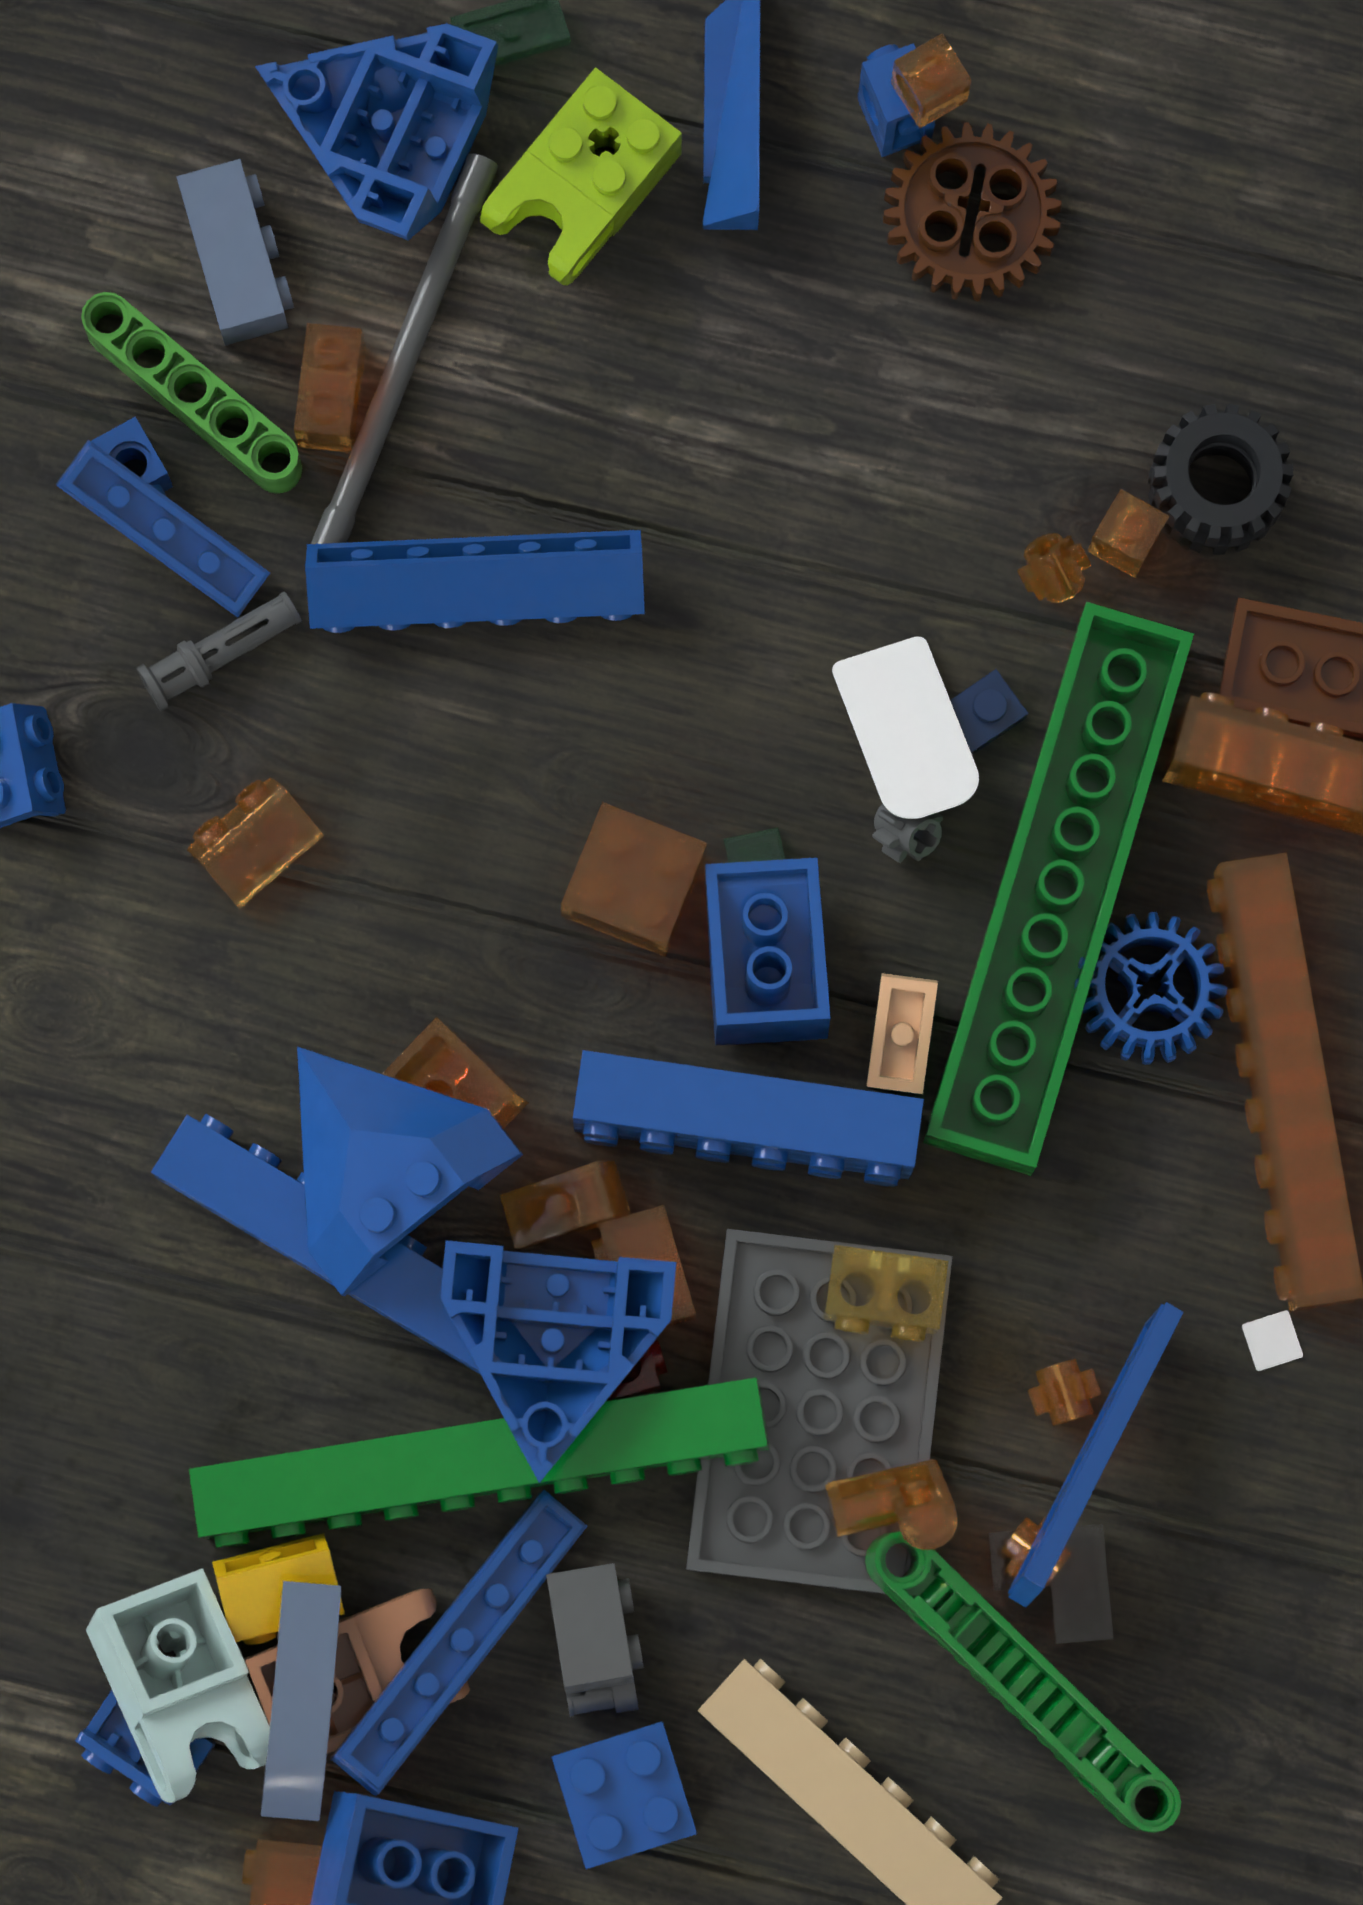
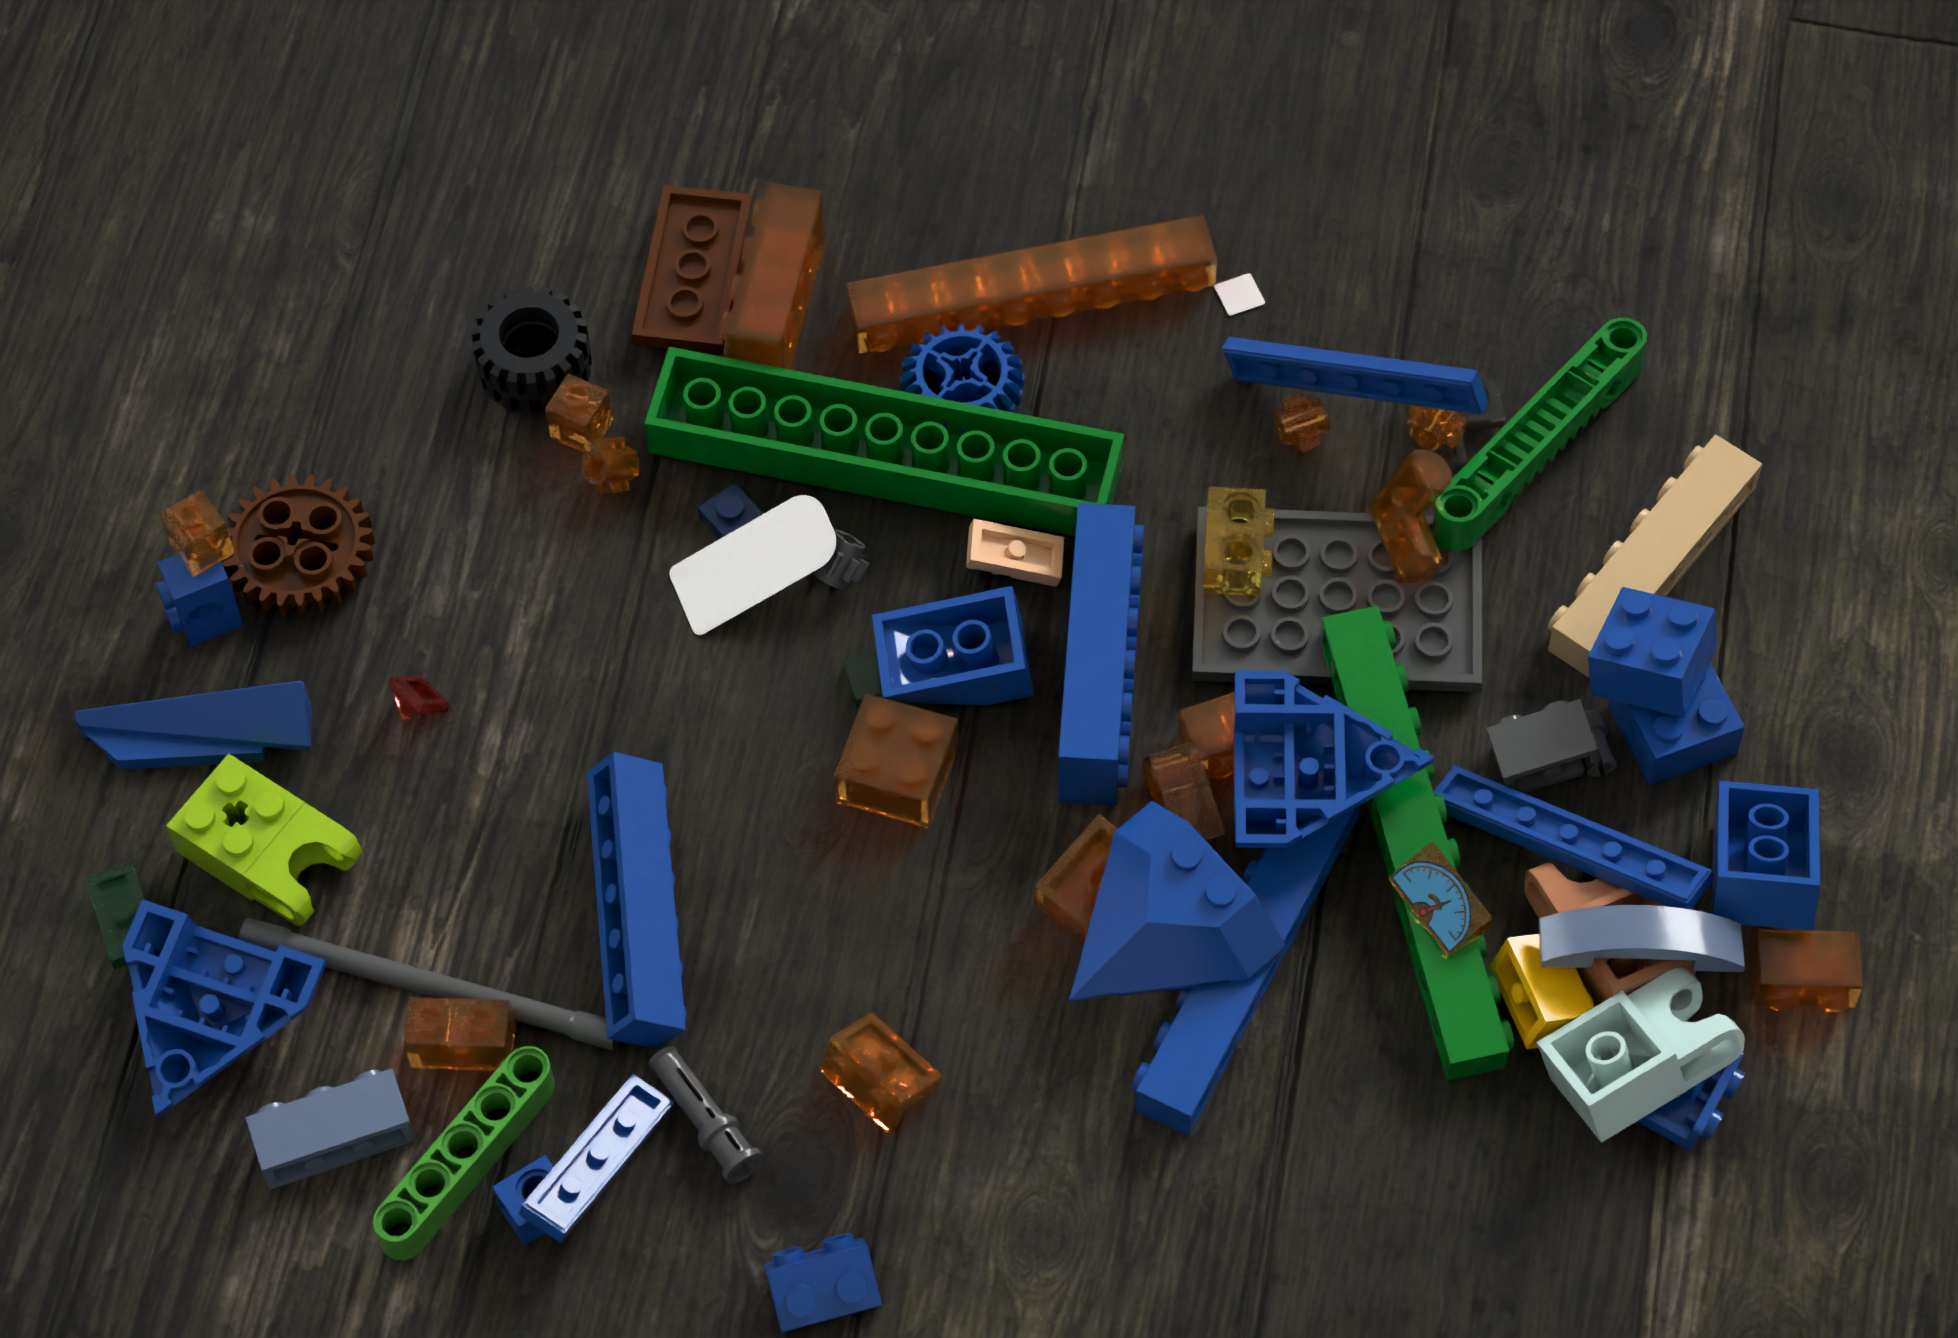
camera: 90 degrees left, 20 degrees down
none -> clear red slope [388,676,451,720]
none -> slope [1389,842,1492,957]
none -> blue brick [1588,587,1717,718]

